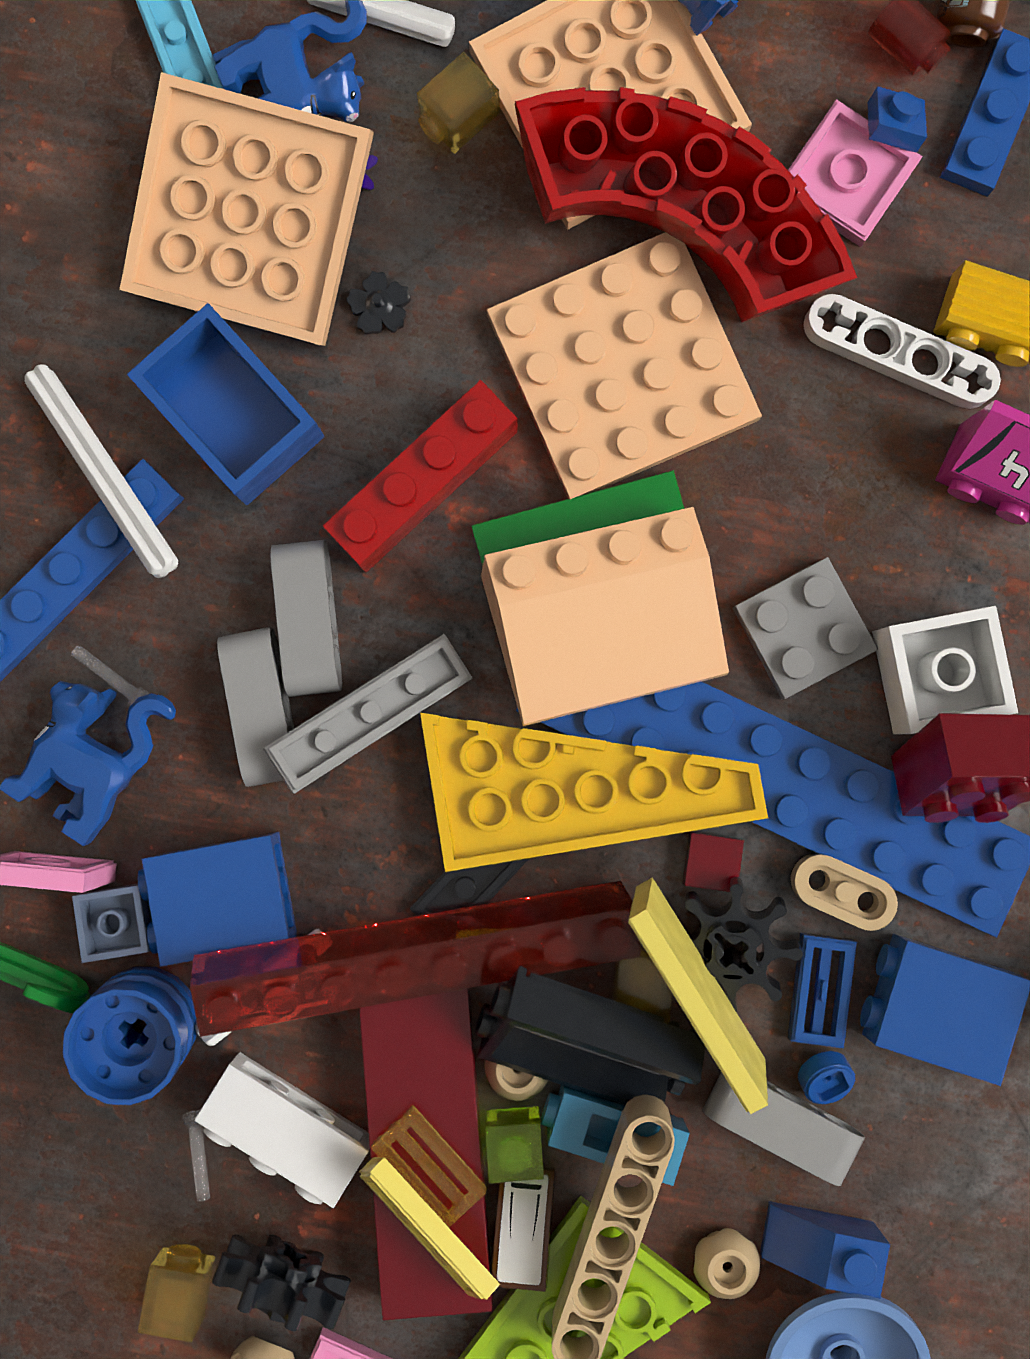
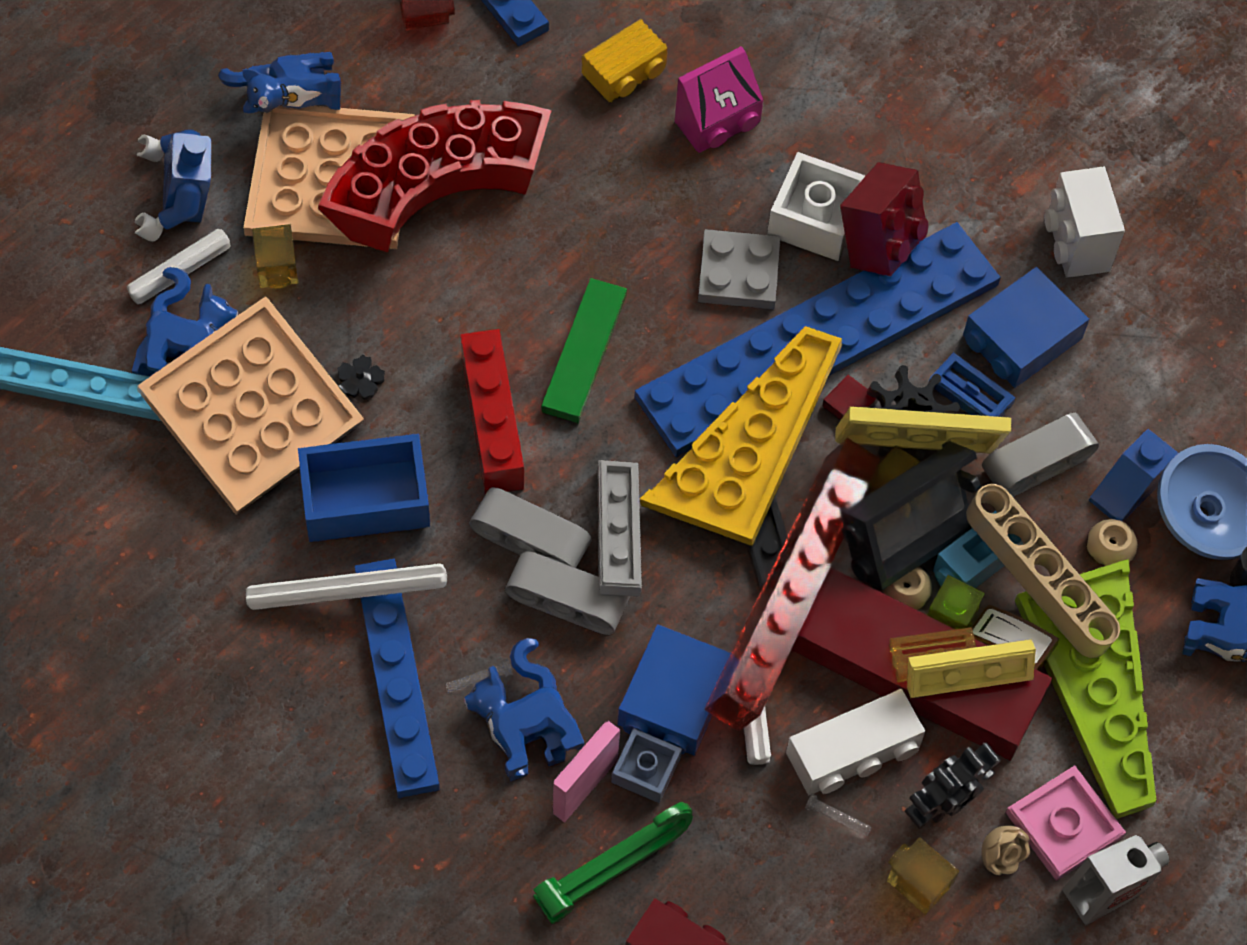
camera: 60 degrees left, 25 degrees down
blue wheel [63,966,199,1105] -> none
light nougat slope [481,507,729,726] -> none
light nougat plate [487,232,762,499] -> none
bright pink tile [788,99,923,247] -> none
tan plate [791,853,898,931] -> none
blue tile [798,1051,855,1104] -> none
white beam [803,294,1001,409] -> none
blue plate [867,86,927,153] -> none

